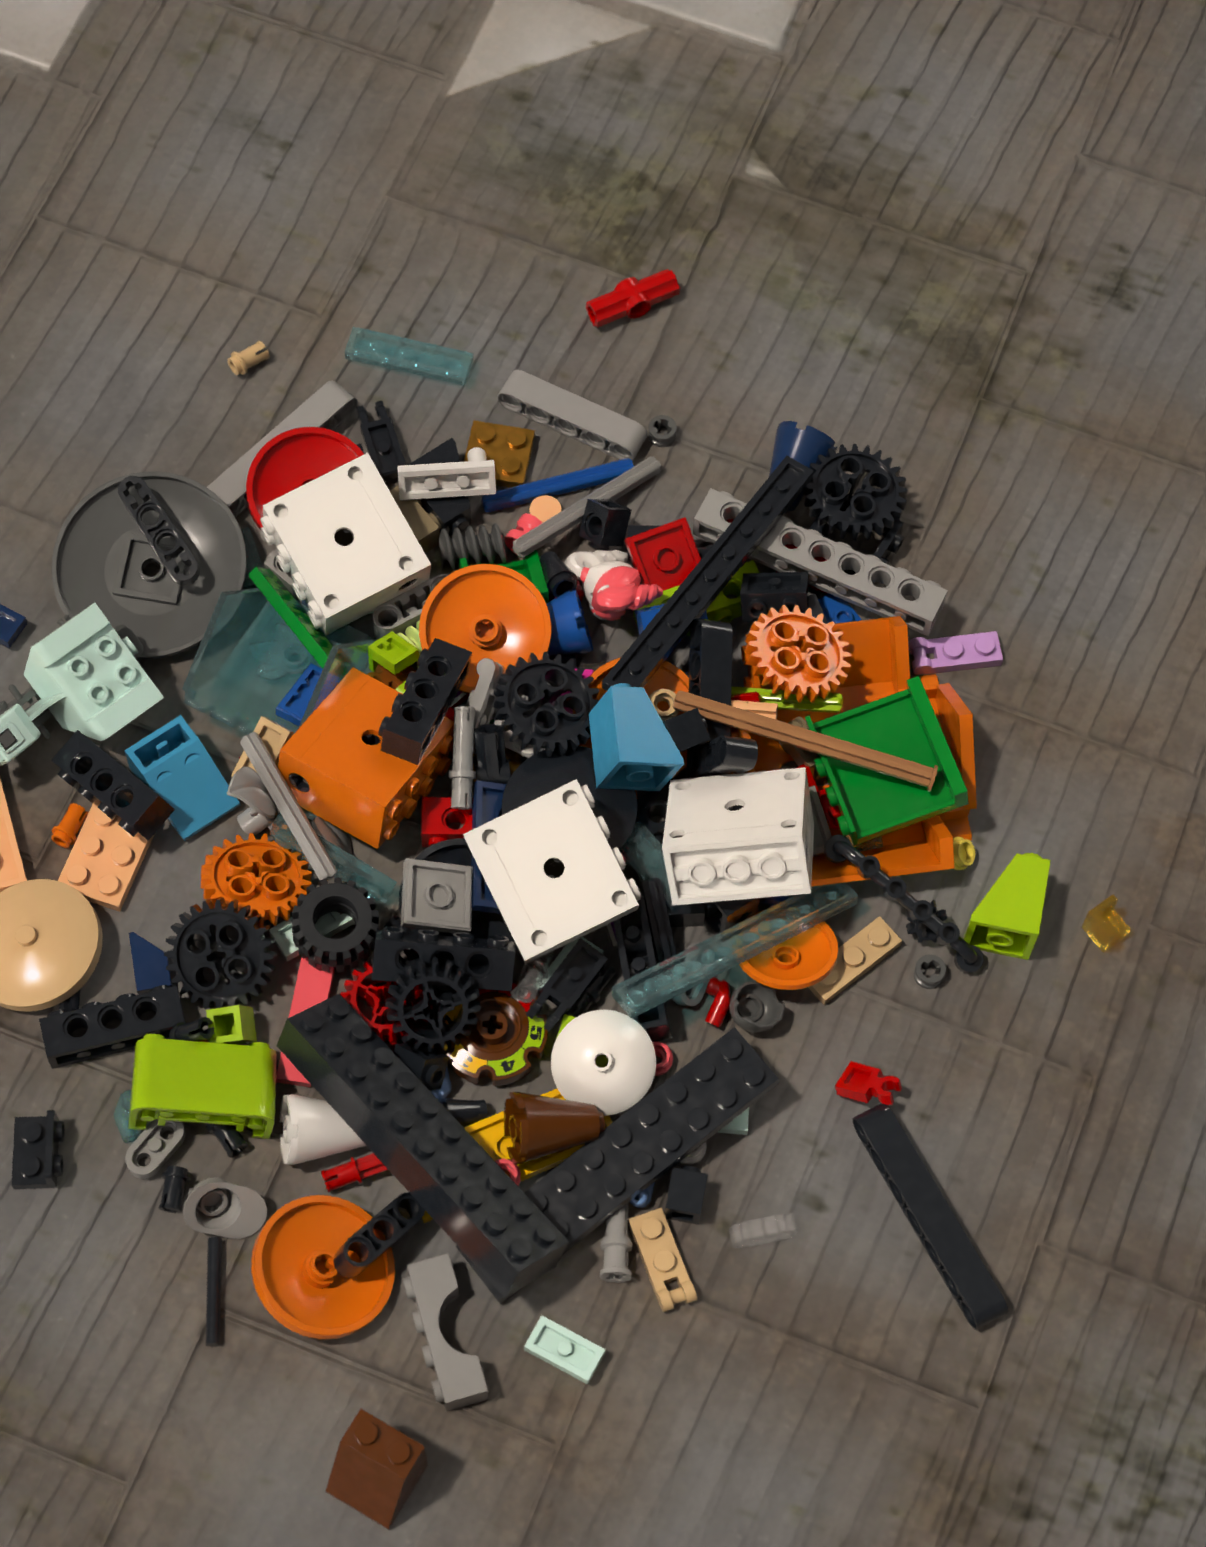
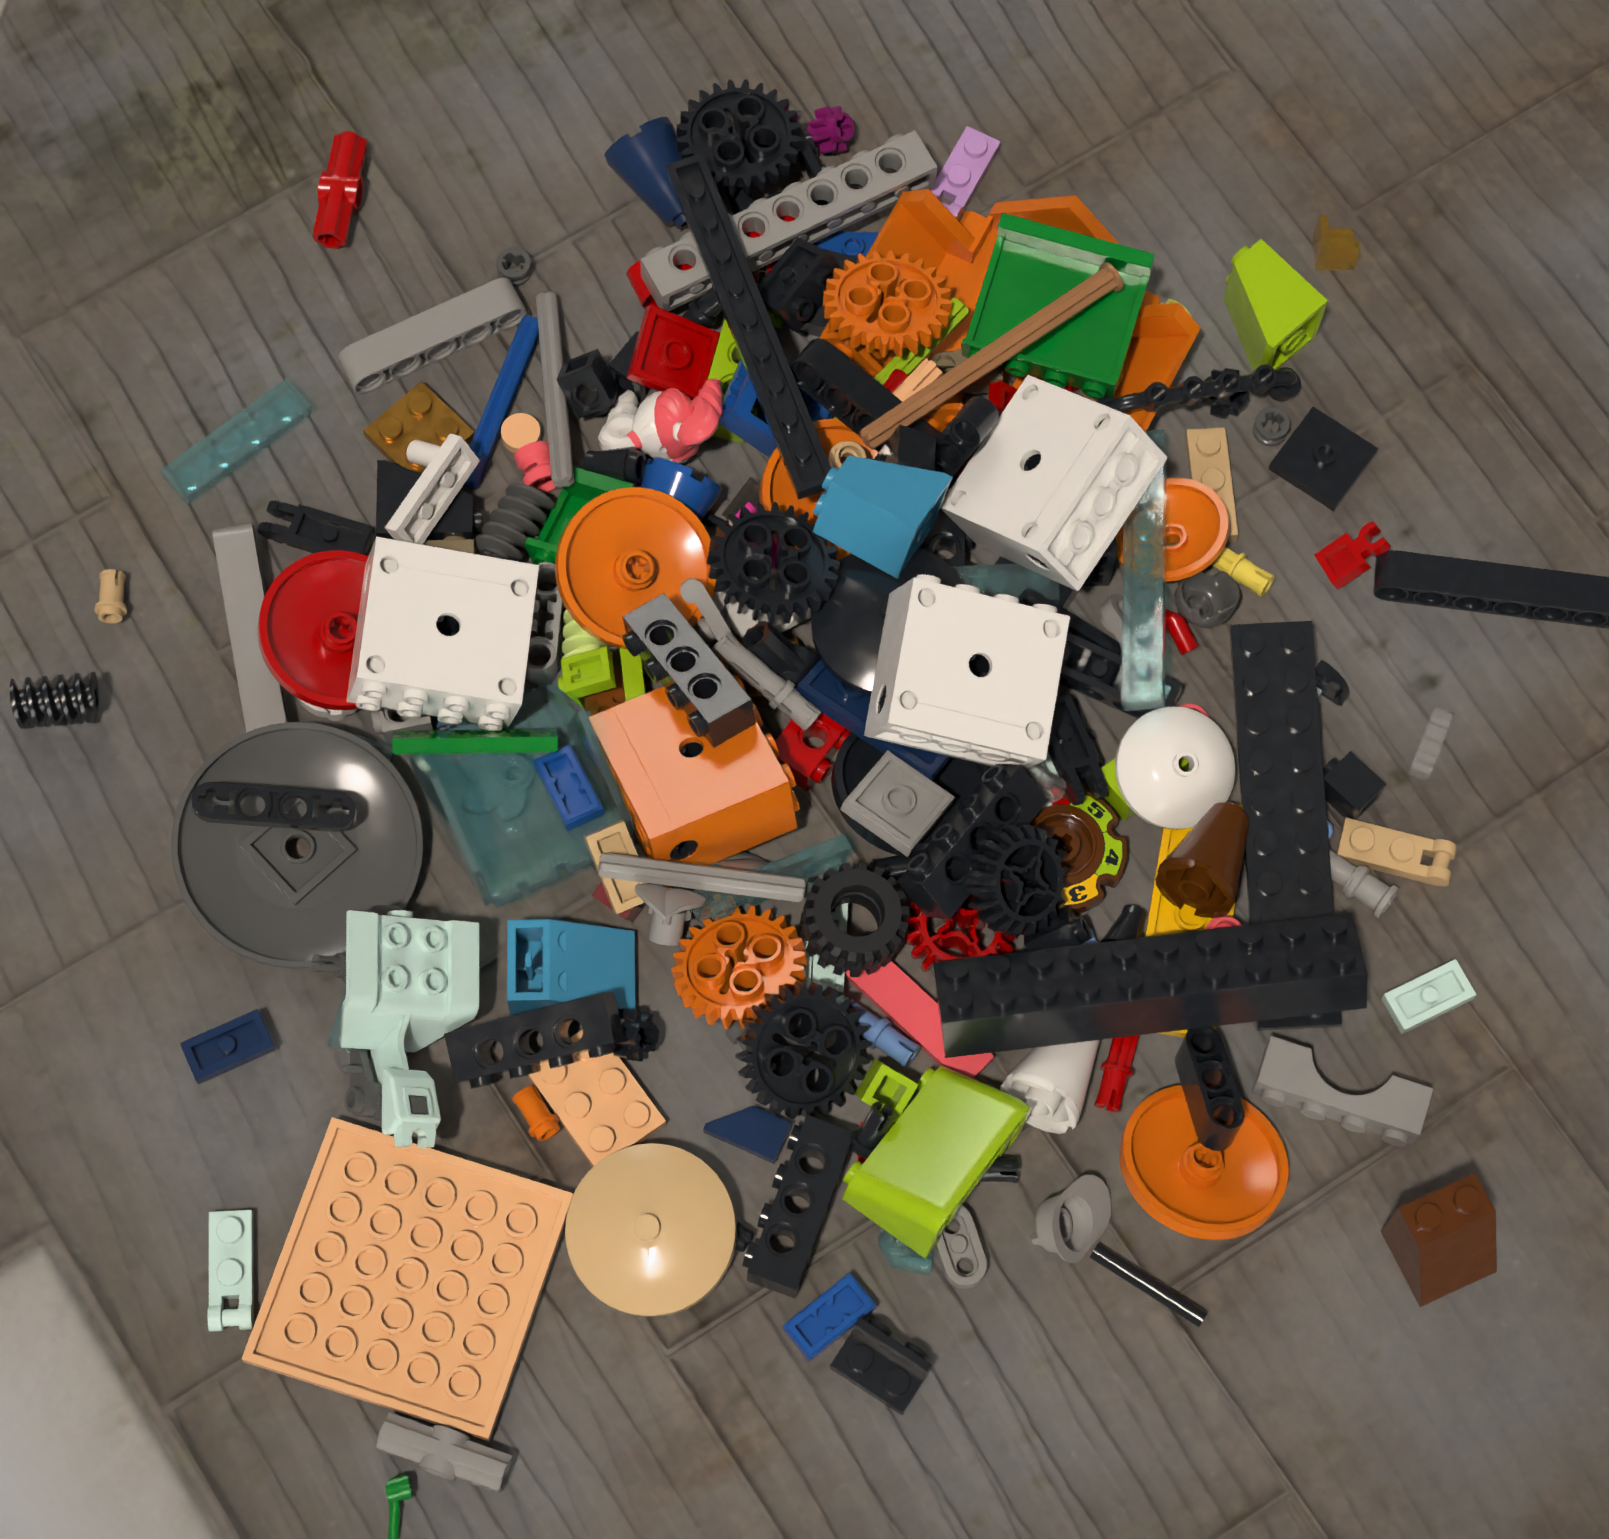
camera: 55 degrees left, 5 degrees up
black pin [159,1166,190,1213] -> none
none -> black piece [9,672,99,729]
none -> black gear [613,1008,659,1062]
none -> blue plate [782,1273,877,1362]
none -> magenta gear [807,106,854,154]
none -> medium blue pin [848,999,920,1068]
none -> light yellow axle [1211,547,1275,598]
none -> black plate [1268,407,1379,512]
none -> black tile [1316,659,1350,707]

